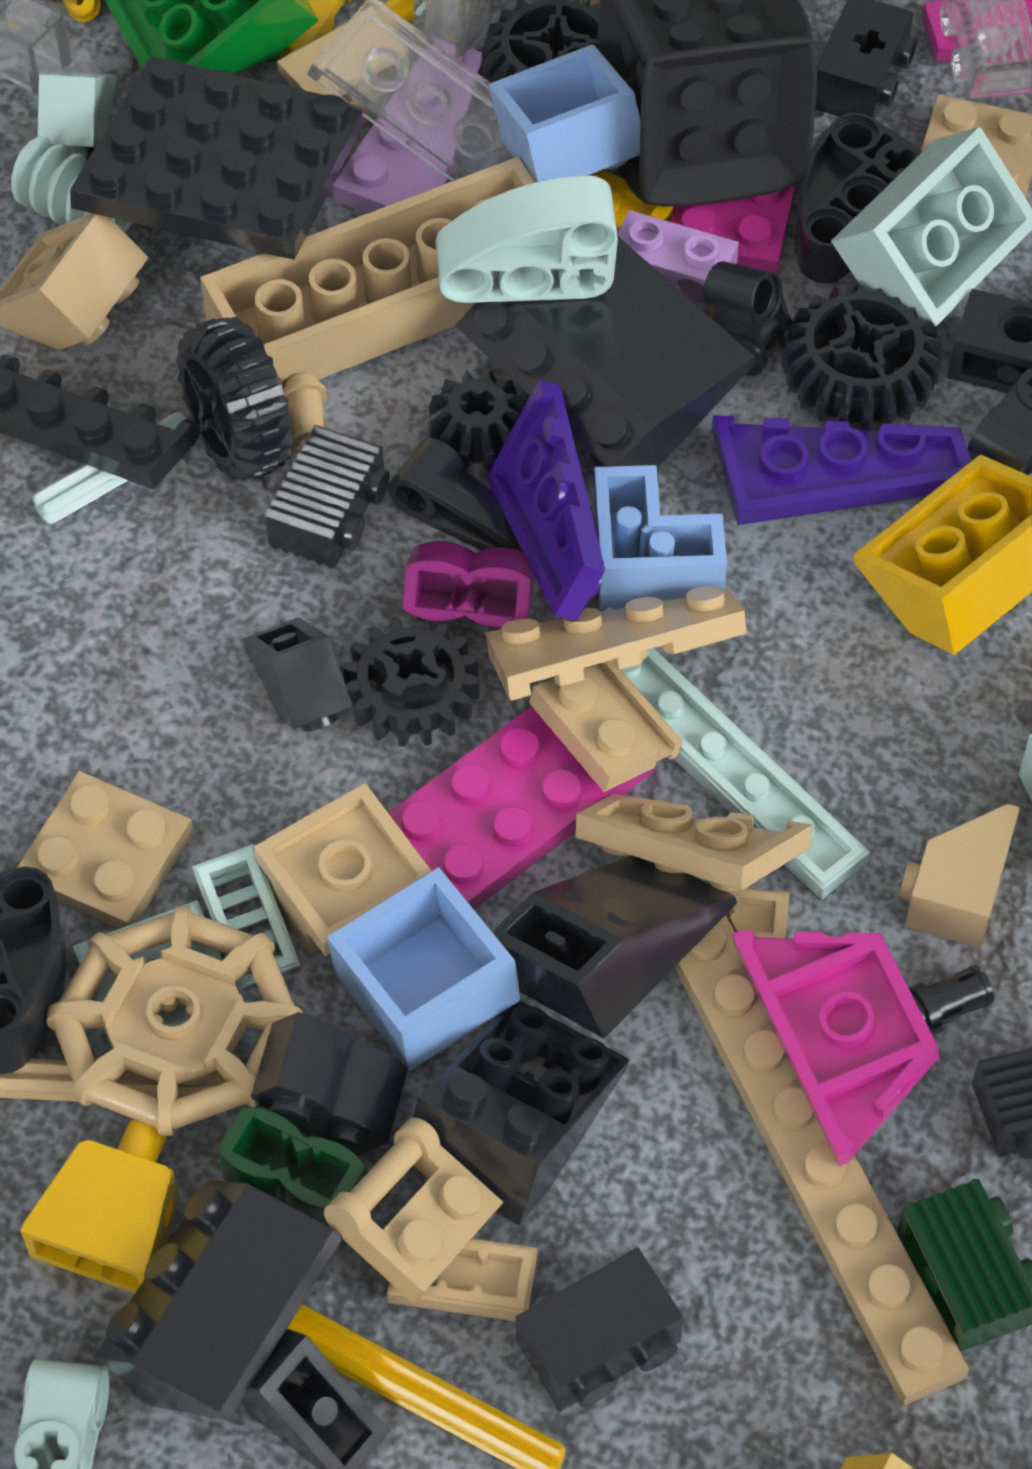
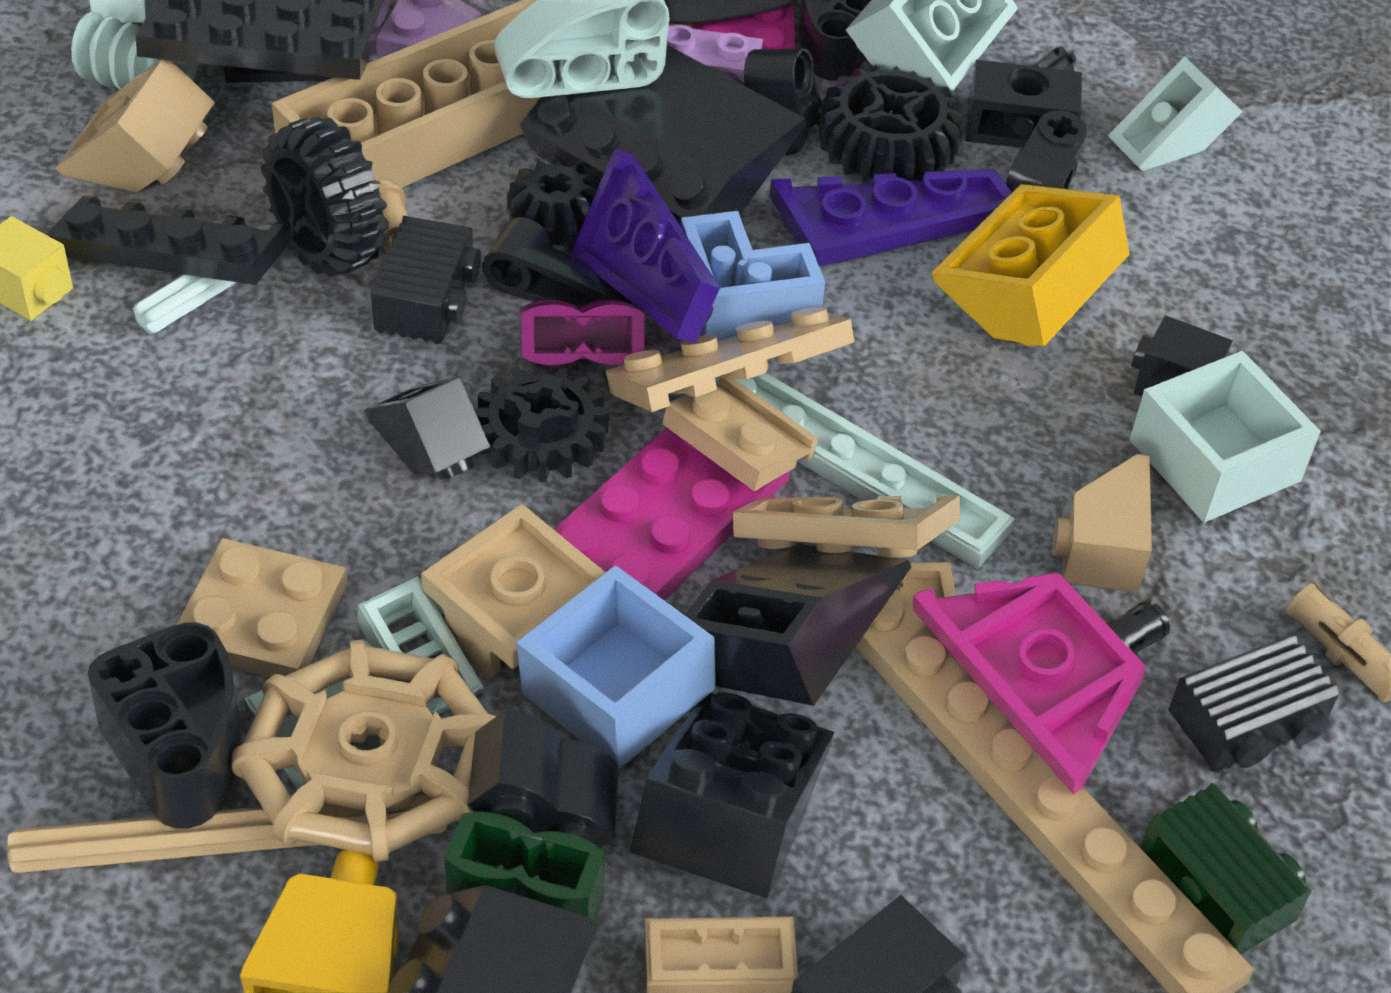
camera: 15 degrees left, 10 degrees down
tan plate [324,1118,503,1304] -> none

